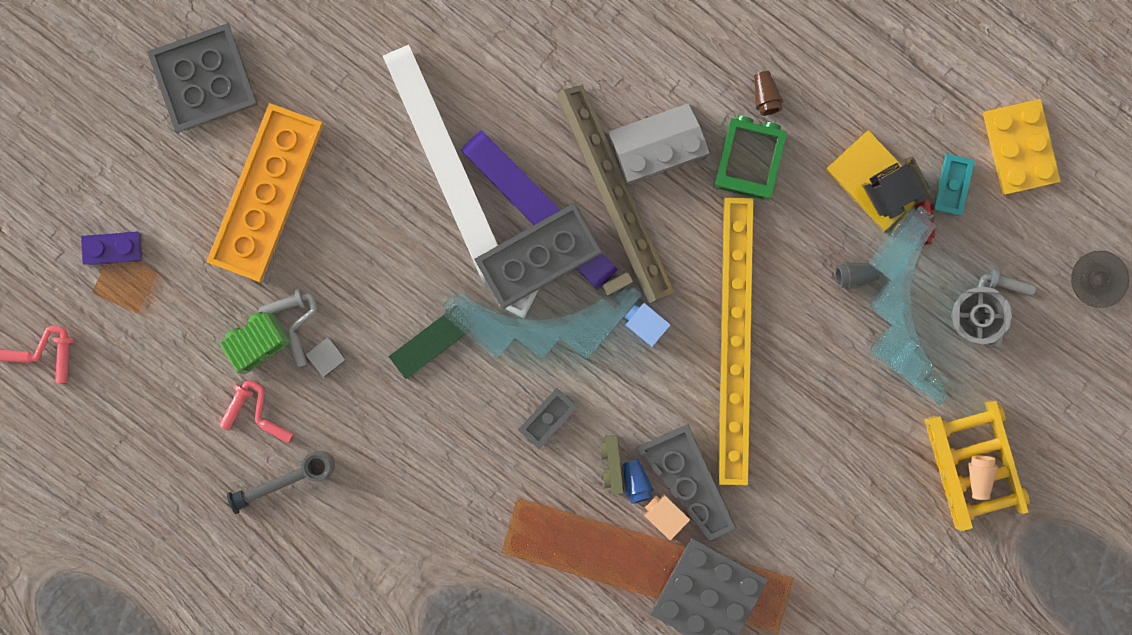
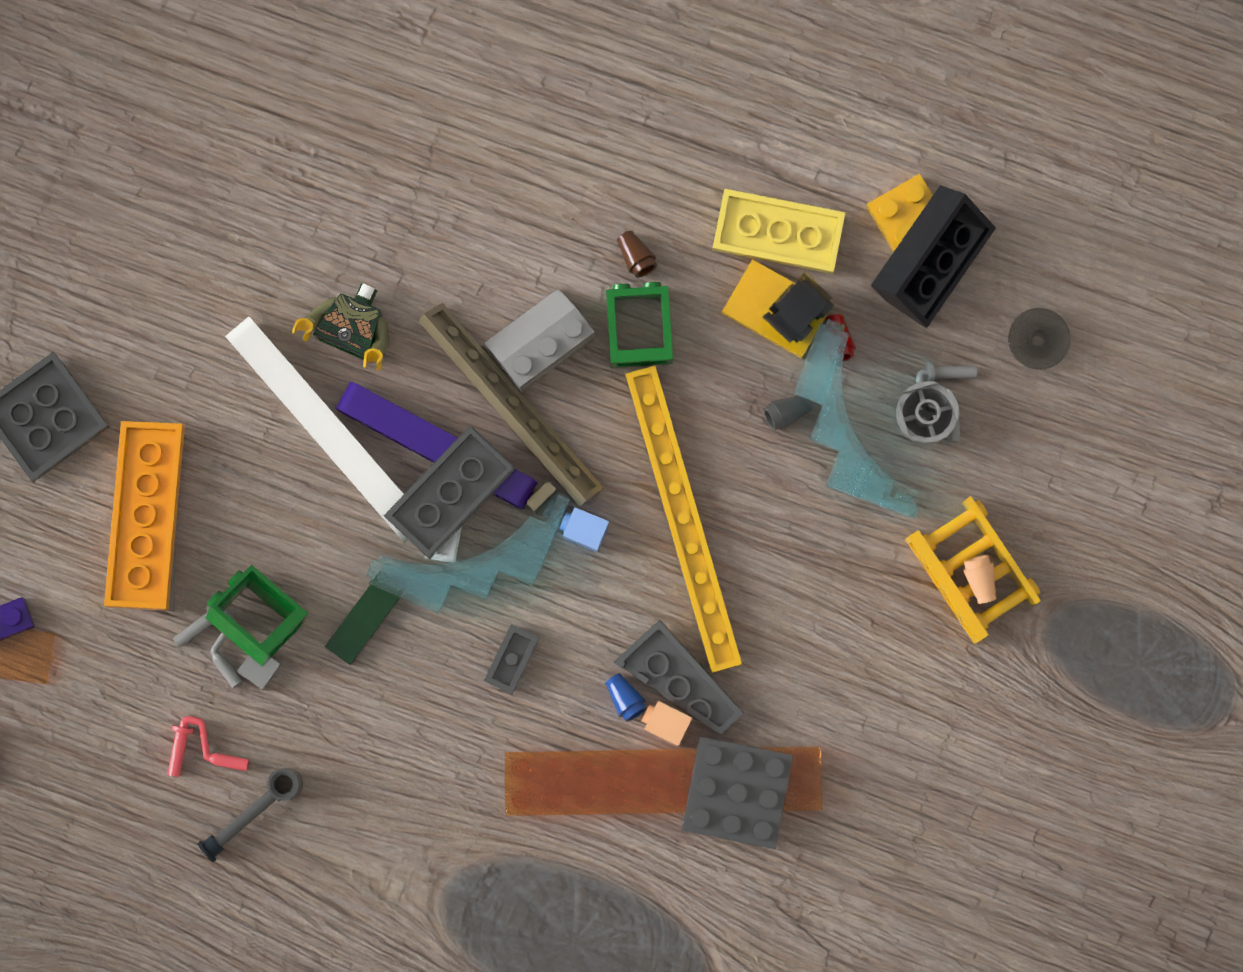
camera: 20 degrees left, 5 degrees down
bright green brick [220,311,291,374] -> none
olive plate [600,435,623,495] -> none
teal plate [932,154,975,217] -> none
none -> green window [206,565,308,667]
none -> torso [292,283,390,371]
none -> light yellow plate [712,189,846,274]
none -> black slope [871,185,996,328]

